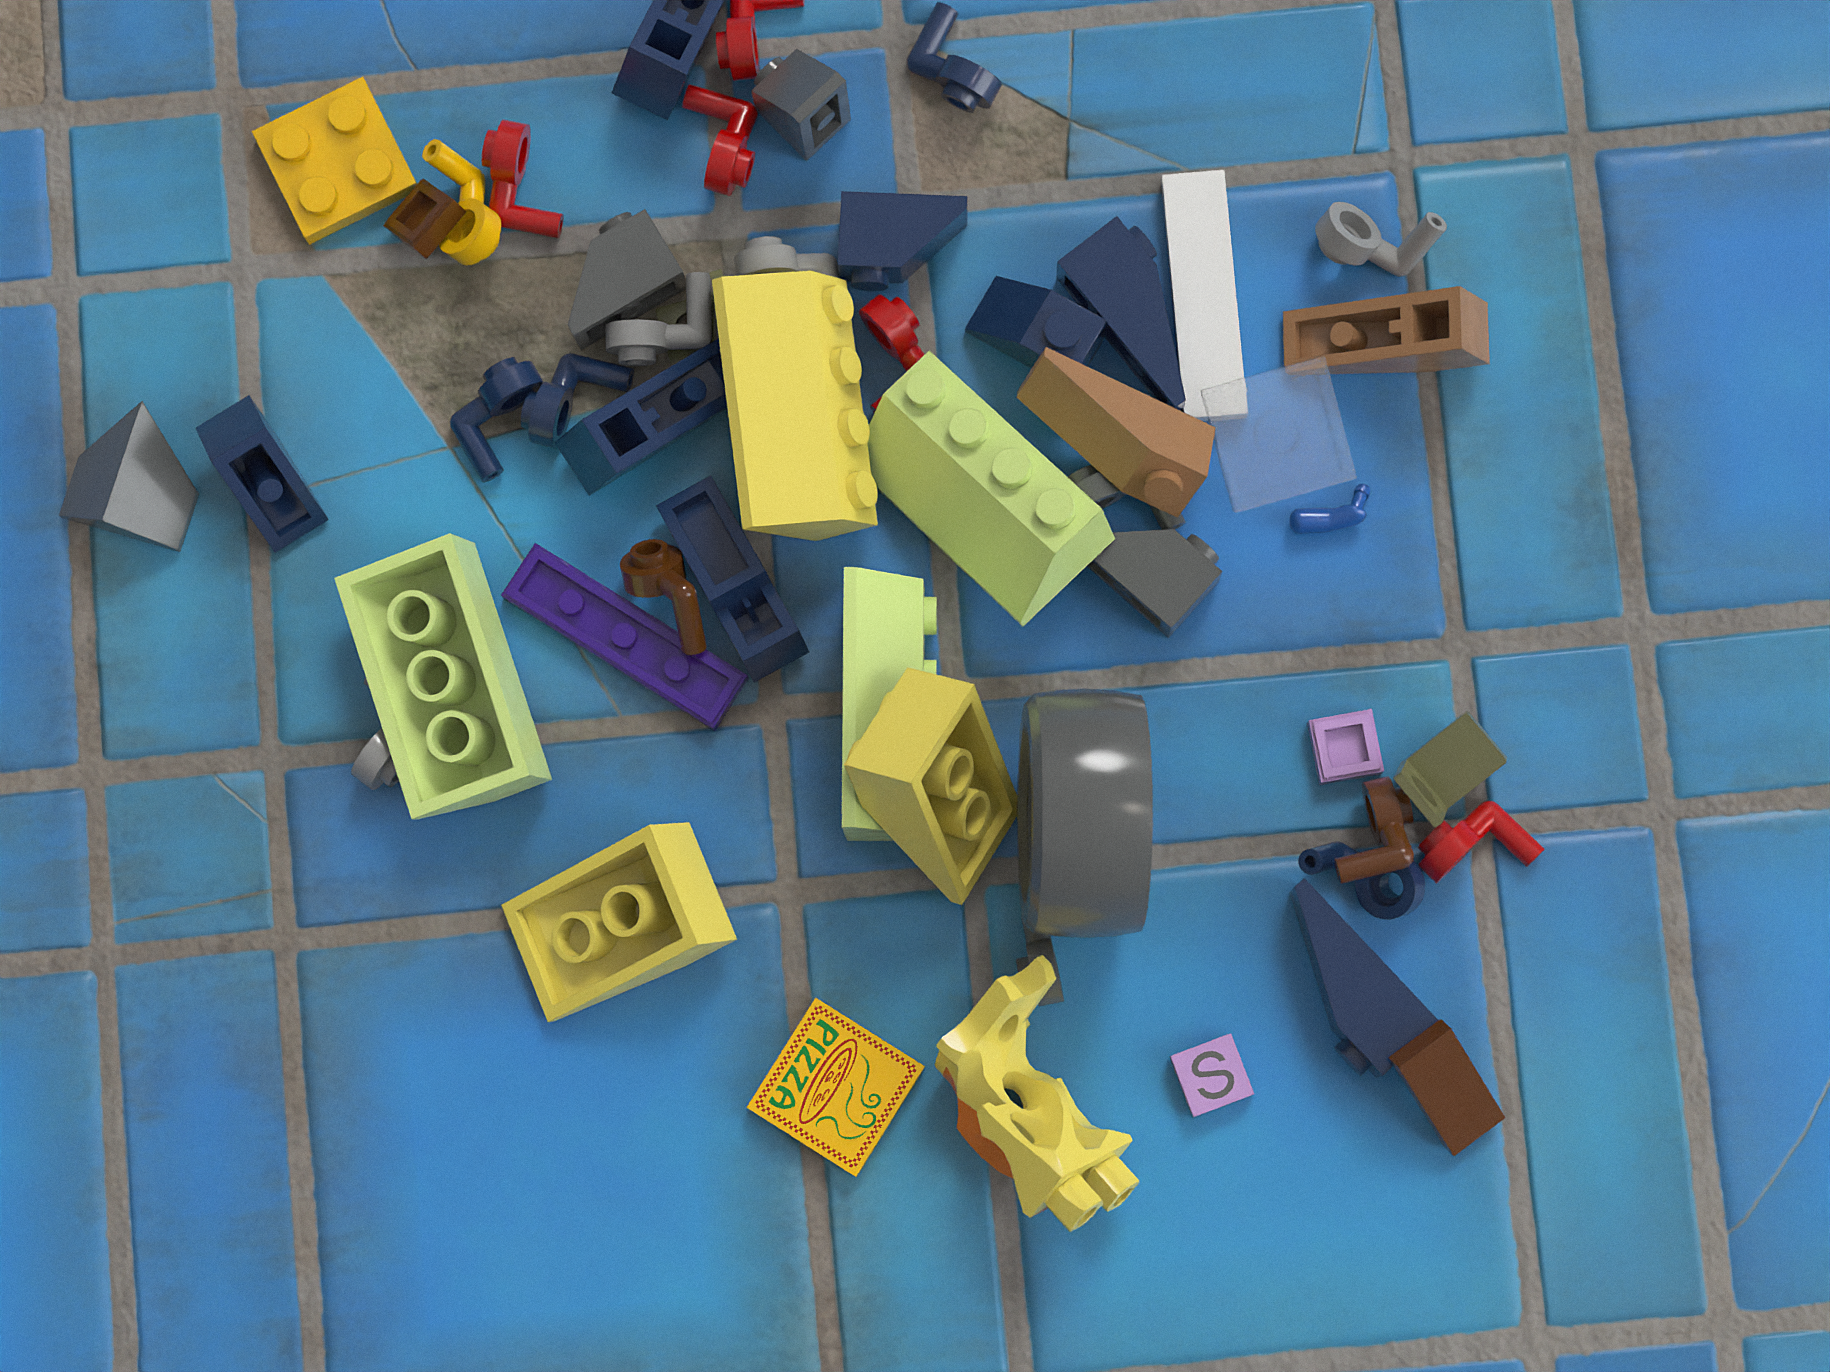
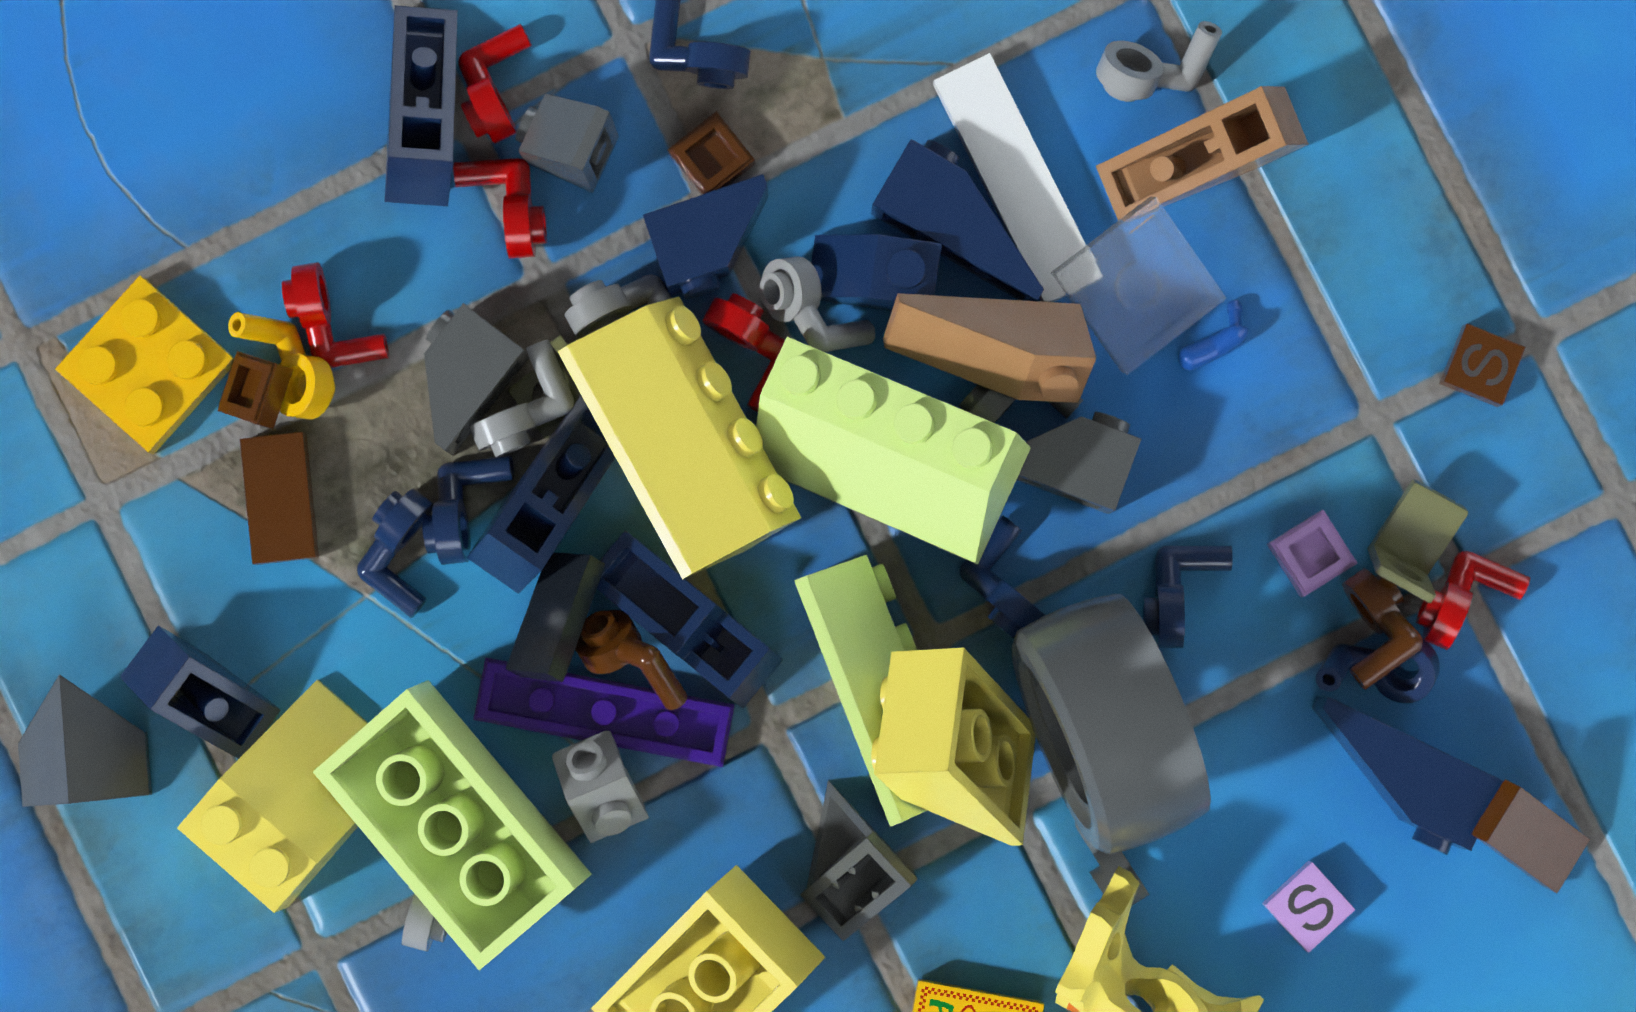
camera: 30 degrees left, 5 degrees up
none -> light yellow slope [177,680,368,913]
none -> reddish brown tile [240,432,319,565]
none -> black tile [506,552,605,682]
none -> light grey bracket [552,731,649,843]
none -> reddish brown tile [667,111,756,195]
none -> light grey plate [759,256,875,352]
none -> dark grey slope [800,781,918,941]
none -> dark blue plate [960,515,1045,639]
none -> dark blue plate [1143,546,1232,648]
none -> reddish brown tile [1439,323,1526,407]

